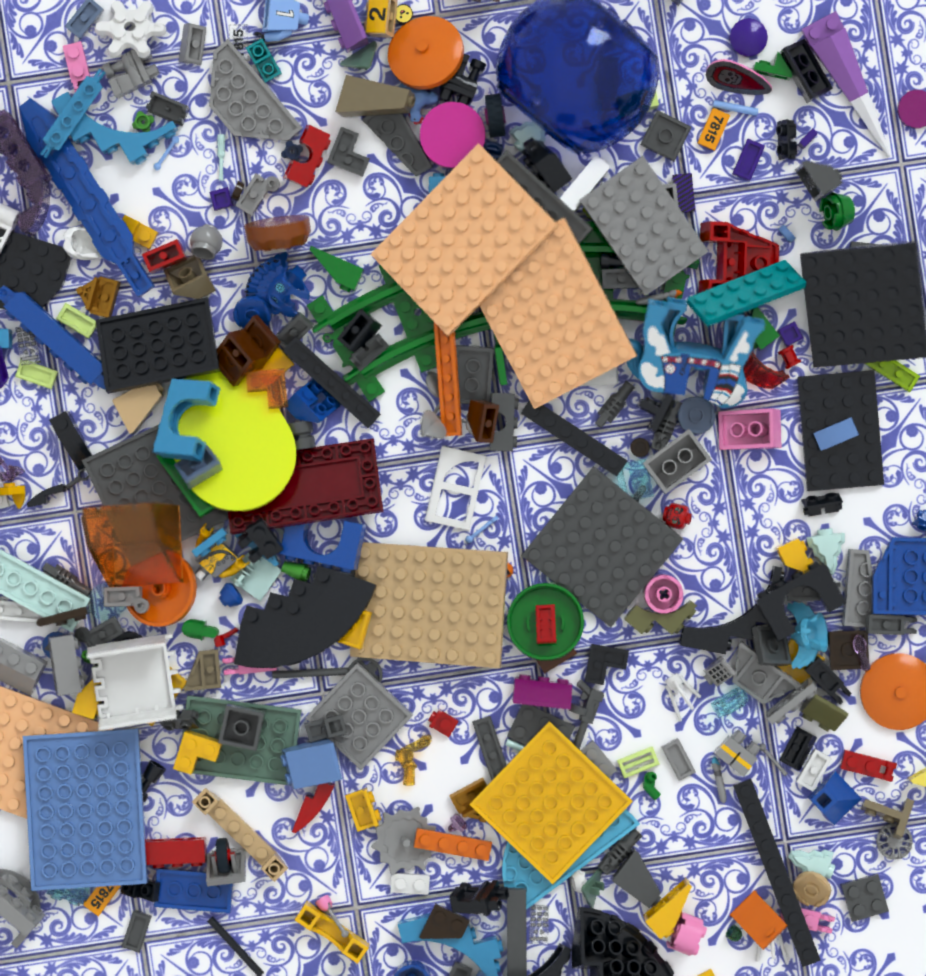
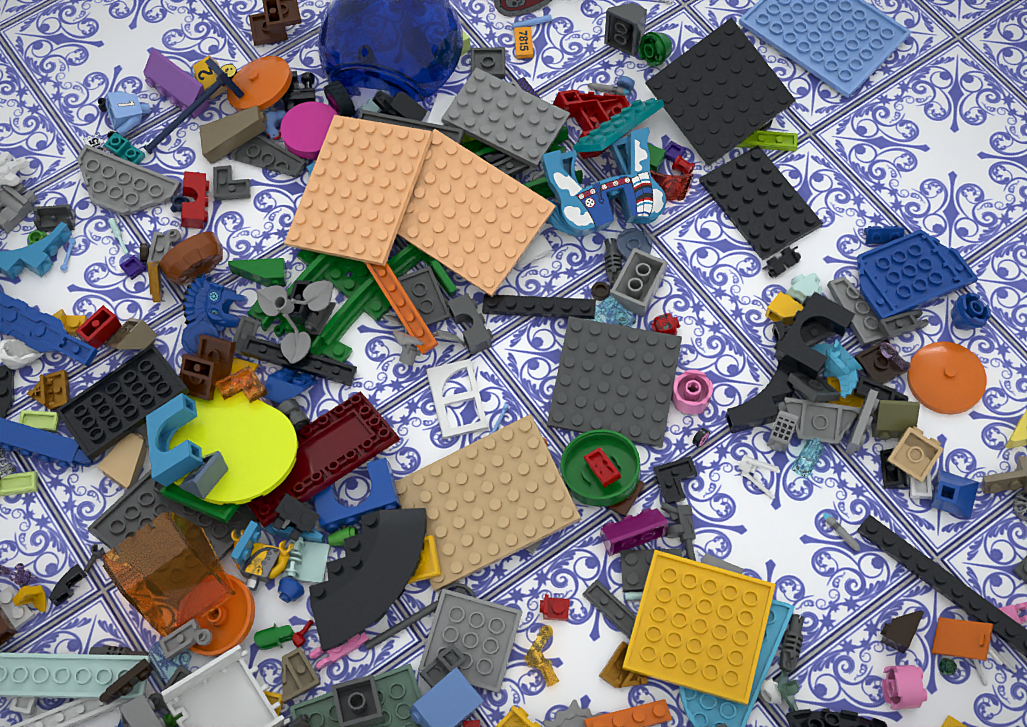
camera: 20 degrees left, 25 degrees down
black slope [49,411,93,471] -> none
light grey slope [179,23,207,65] -> none
light grey piece [190,224,223,260] -> none
sand green piece [340,41,377,70] -> none
clear purple tile [448,813,468,832] -> none
reddish brown slope [467,399,499,443] -> none
dark grey hinge [595,381,635,428] -> none
dark grey slope [611,848,661,908] -> none
yellowish green tile [617,746,660,779] -> none
olive arch [623,600,697,635] -> none
black bracket [636,394,673,432] -> none
green arm [643,772,661,800] -> none
yellow slope [643,878,692,939] -> none
light grey tile [661,738,696,781] -> none
light grey hips [714,730,761,777] -> none
bright pink slope [718,408,782,450] -> none
dark purple tile [732,138,765,182] -> none
light grey hinge [759,744,788,776] -> none
black hinge [776,119,797,160] -> none
light aqua rock [788,849,835,879] -> none
tan tile [793,871,832,907] -> none
dark purple tile [797,128,818,149] -> none
medium blue slope [813,417,859,451] -> none
red plate [840,749,897,782] -> none
none -> dark blue tile [143,58,244,155]
none -> pearl gold slope [148,261,162,302]
none -> light grey plant [256,281,333,364]
none -> light grey piece [587,83,630,95]
none -> black tile [692,428,710,448]
none -> dark brown slope [880,610,924,654]
none -> tan plate [887,426,944,483]

